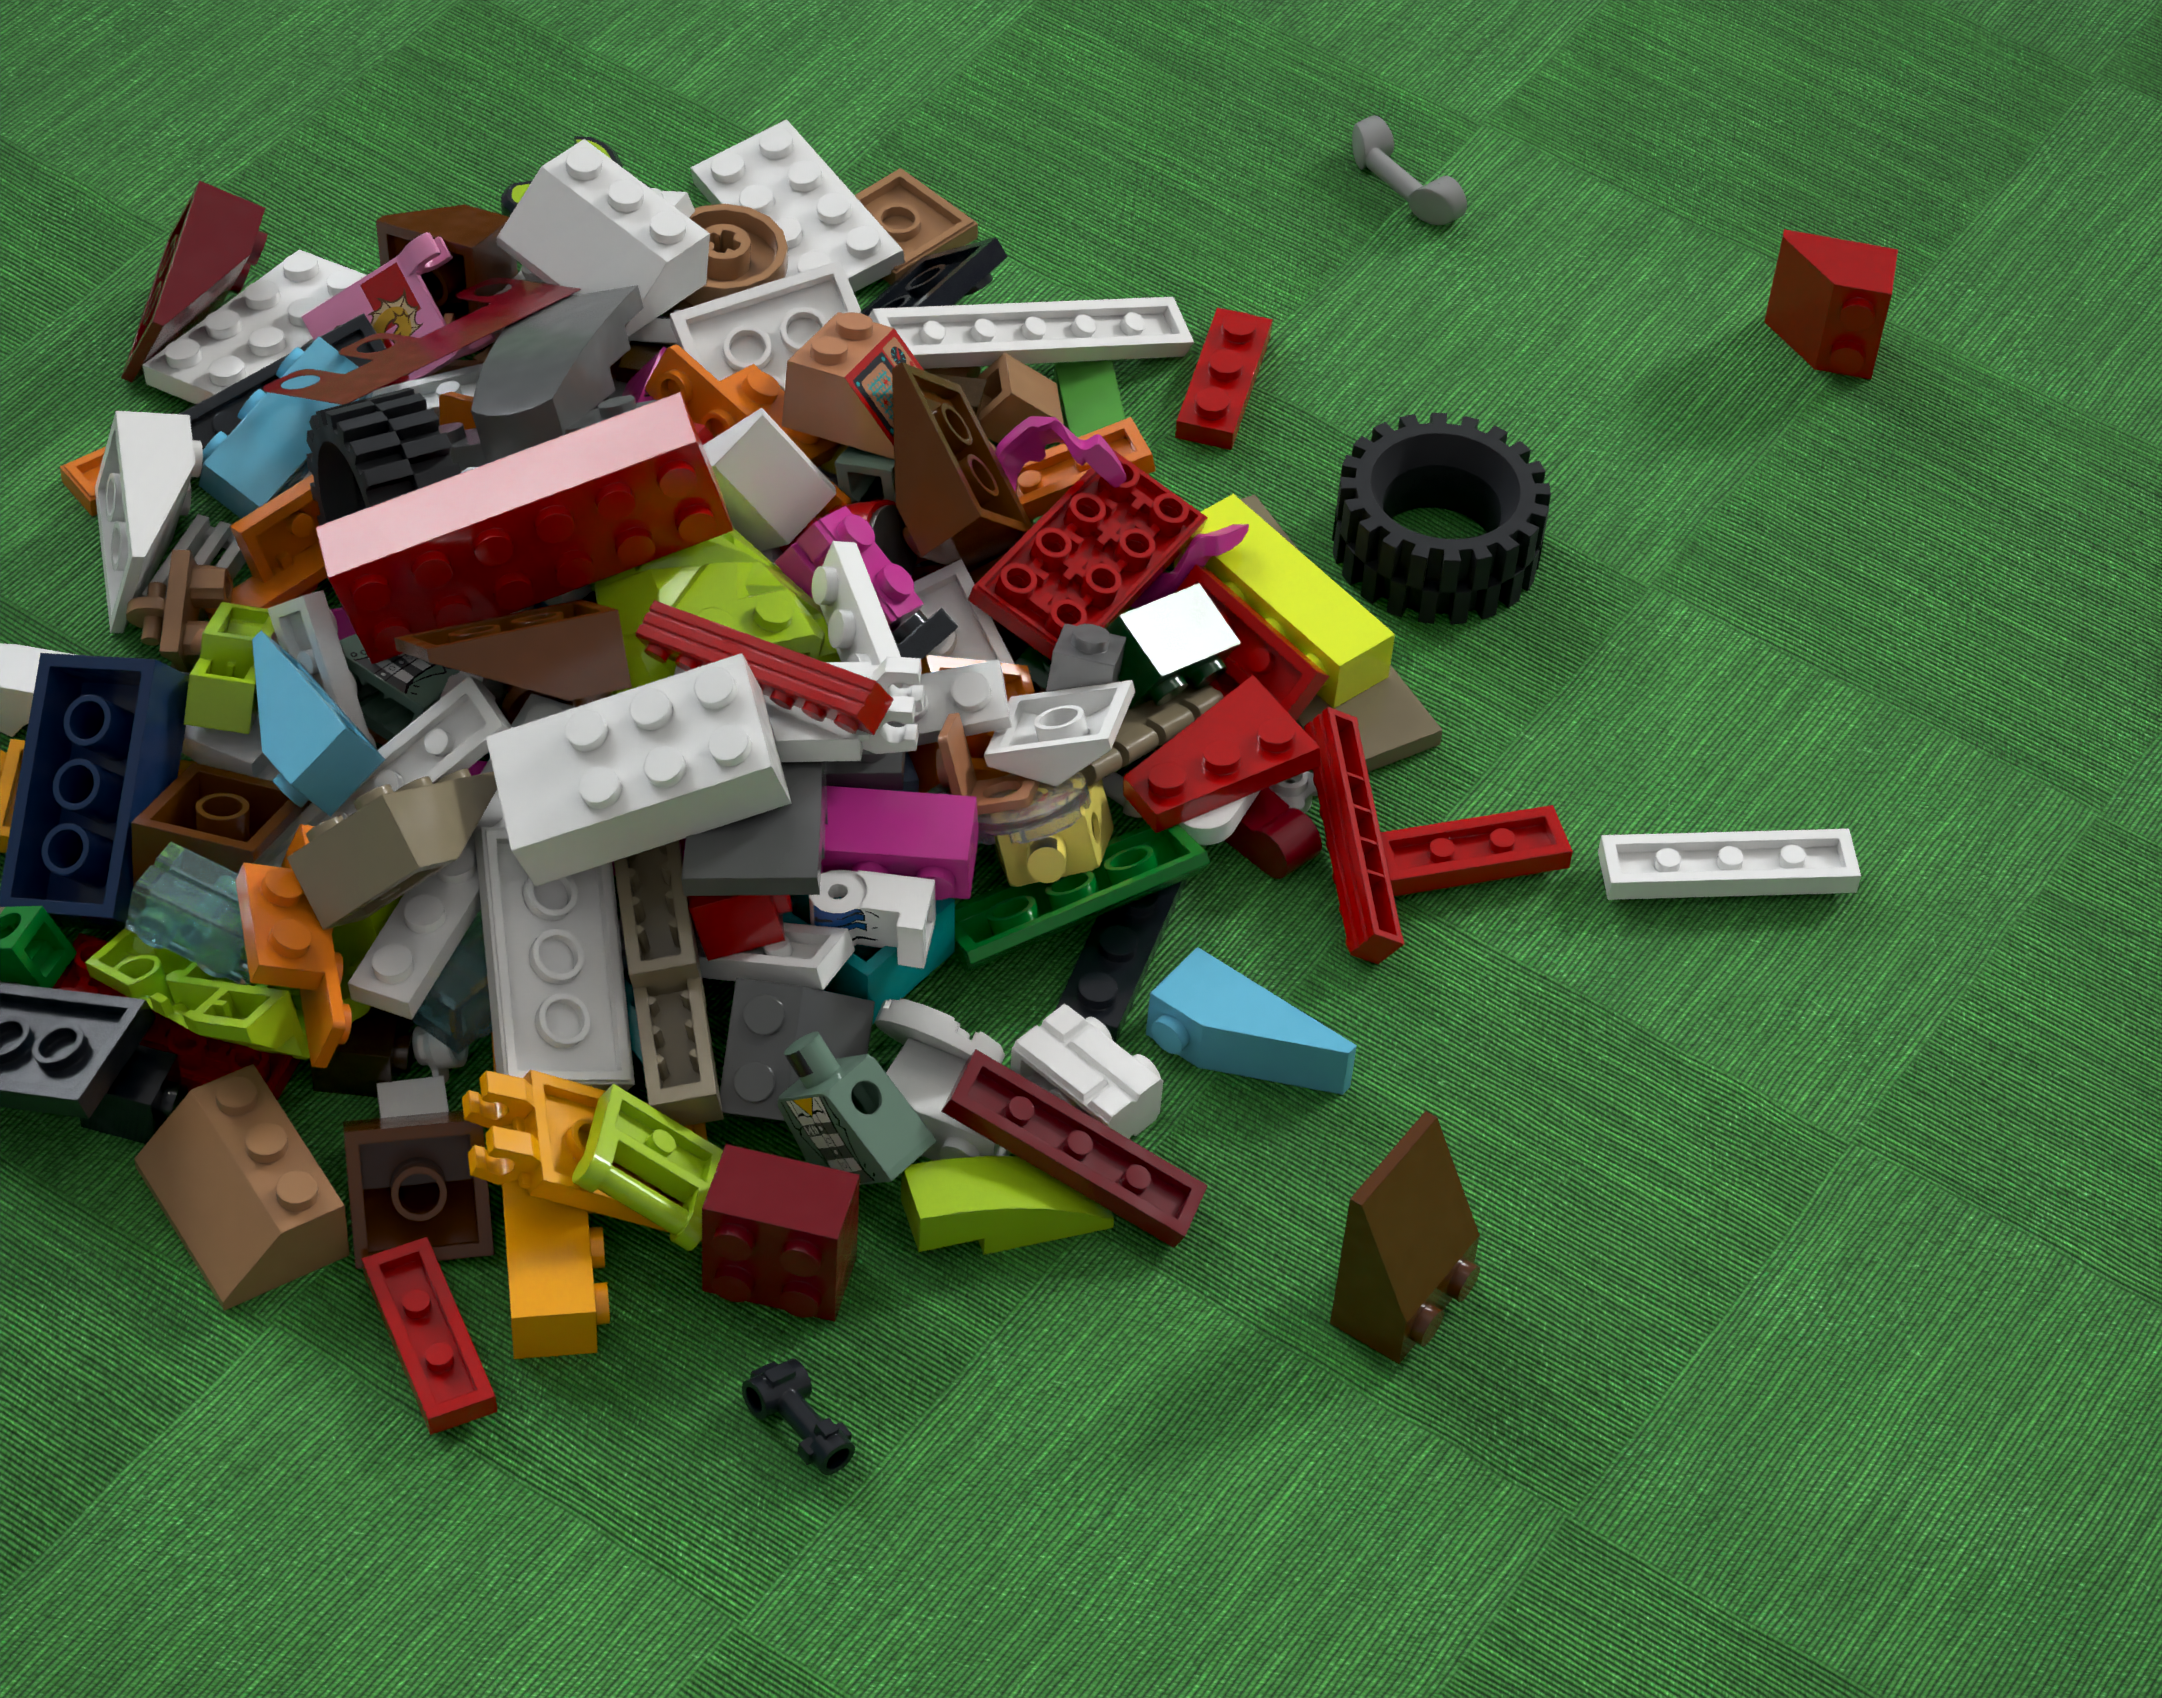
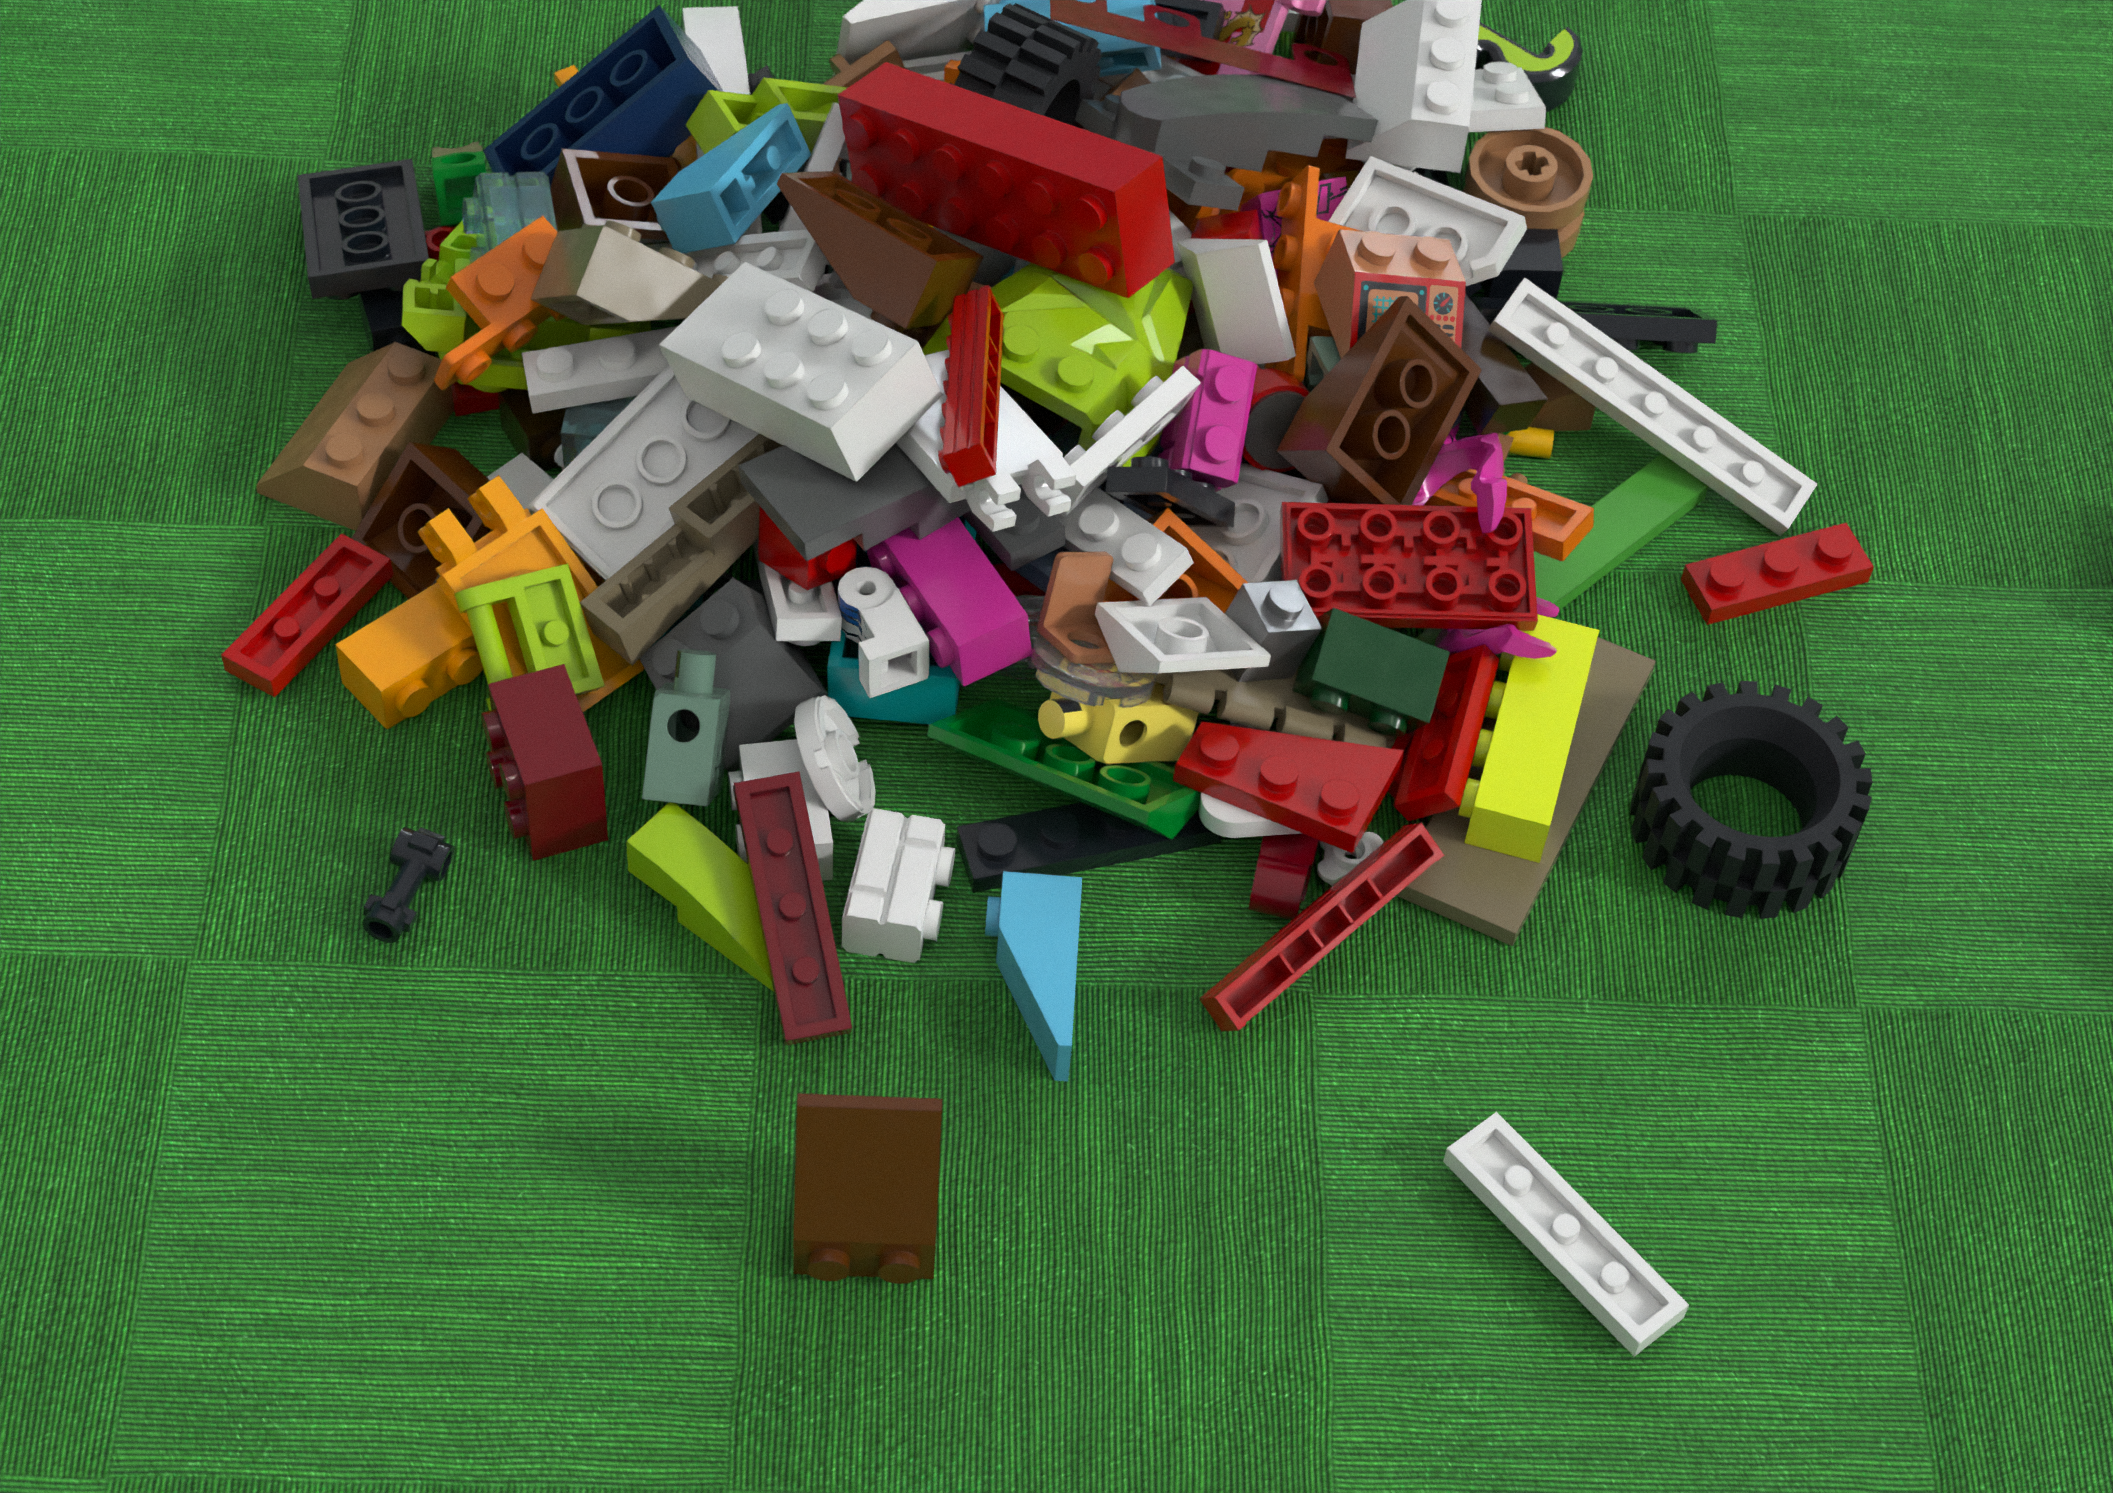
camera: 55 degrees right, 5 degrees up
white plate [690,119,905,292] -> none
medium nougat tile [855,168,978,285] -> none
medium nougat brick [976,353,1064,444] -> none
red plate [1380,805,1573,896] -> none

